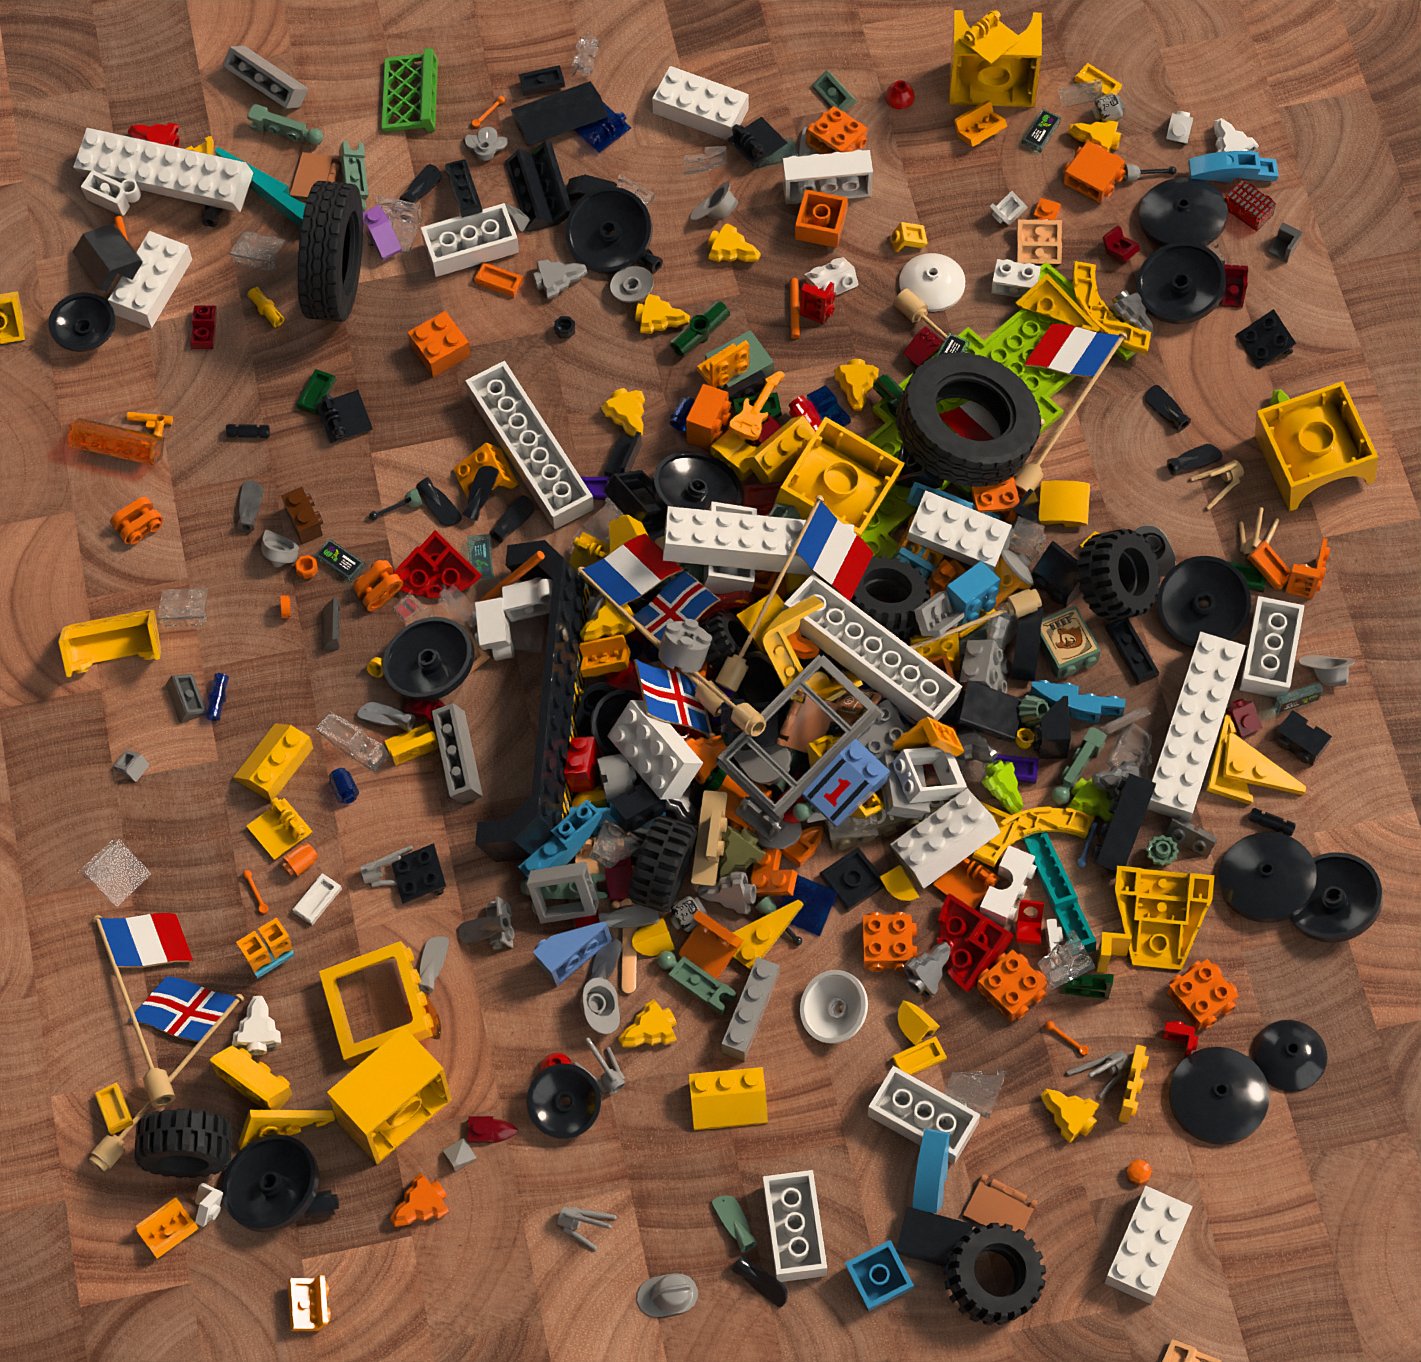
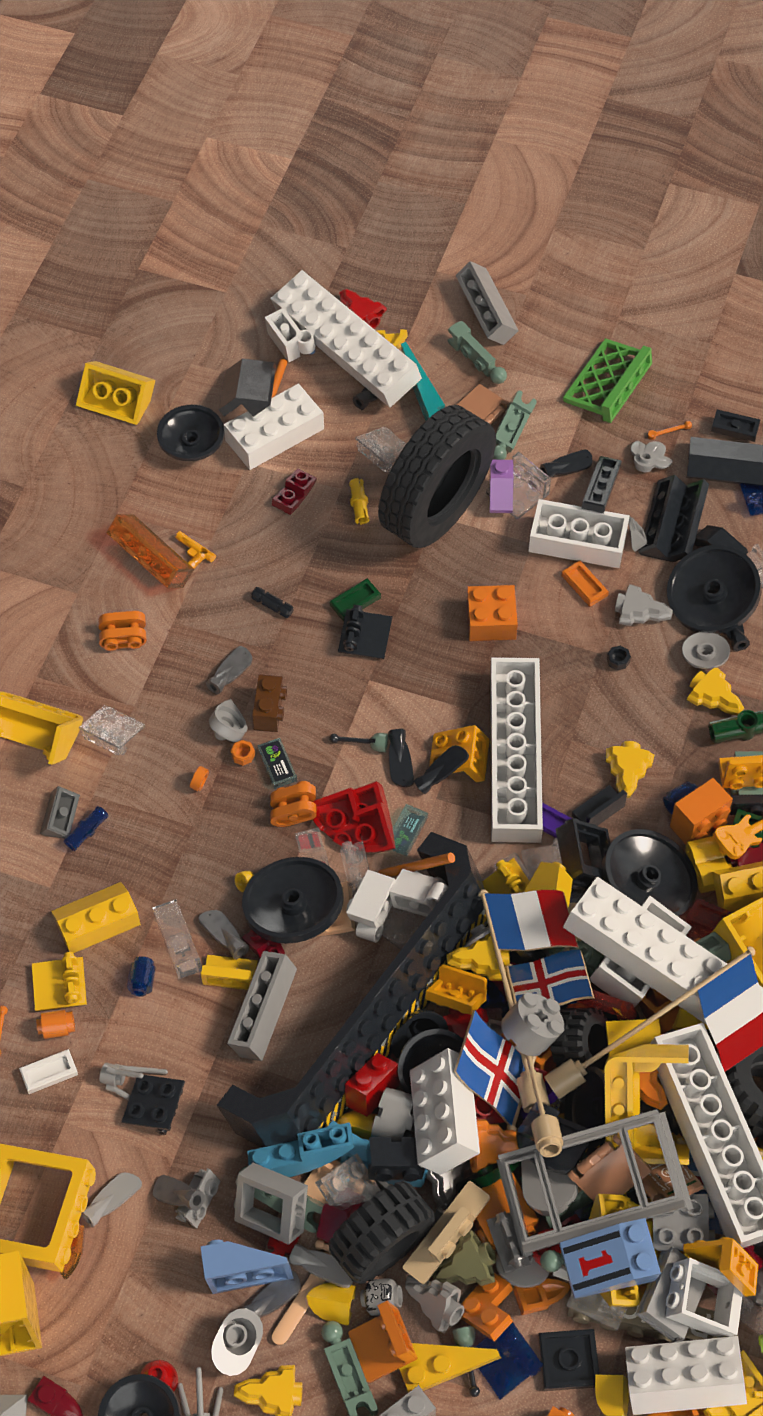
camera: 30 degrees right, 5 degrees down
dark grey slope [322,598,340,650] -> none
black piece [489,495,534,543] -> none

